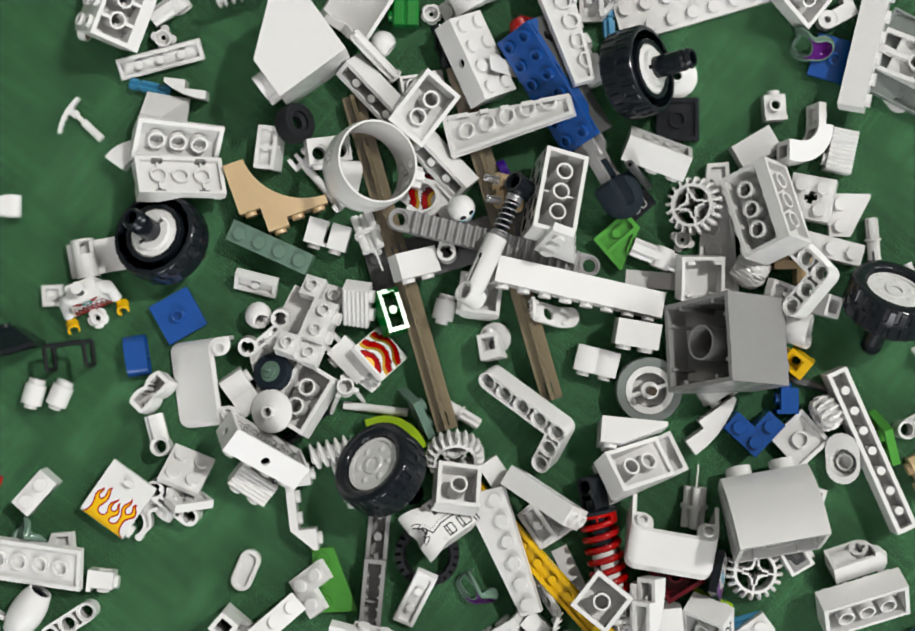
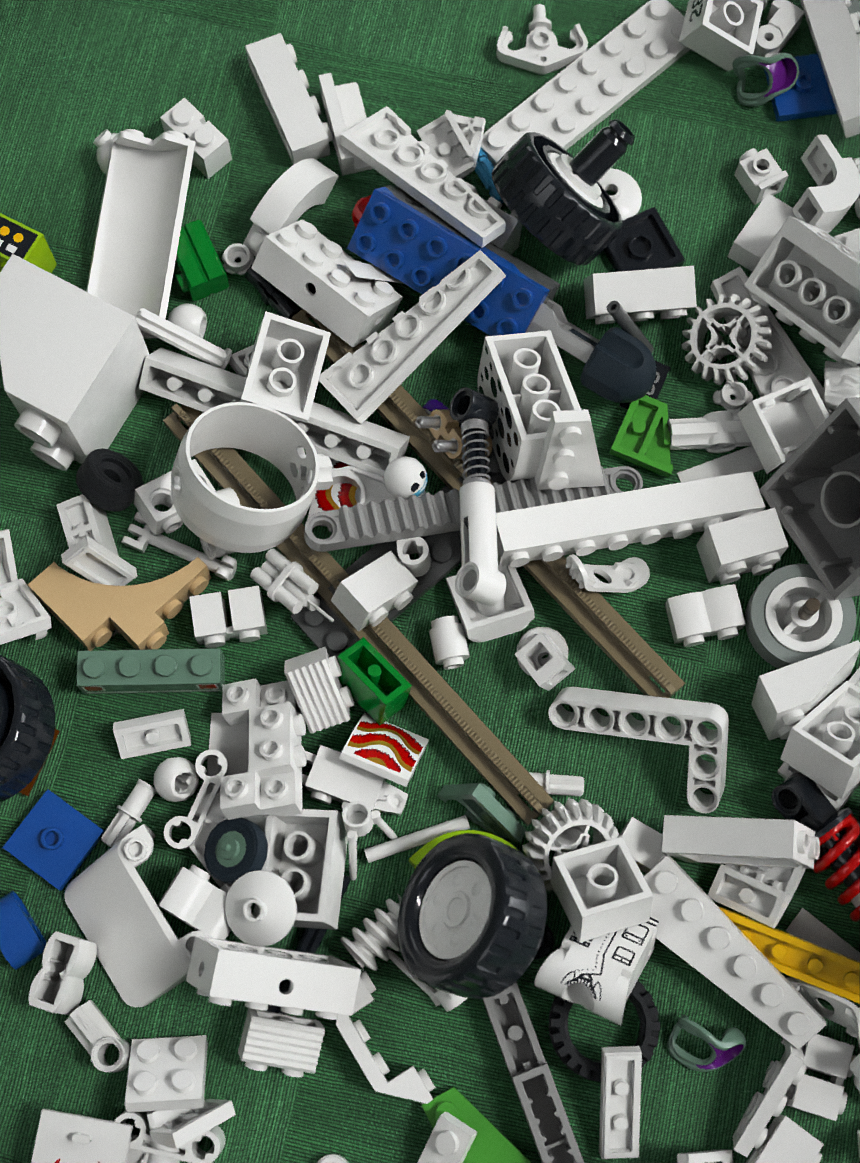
camera: 30 degrees left, 15 degrees down
none -> white tile [61,535,137,586]
none -> white axle [101,779,157,847]

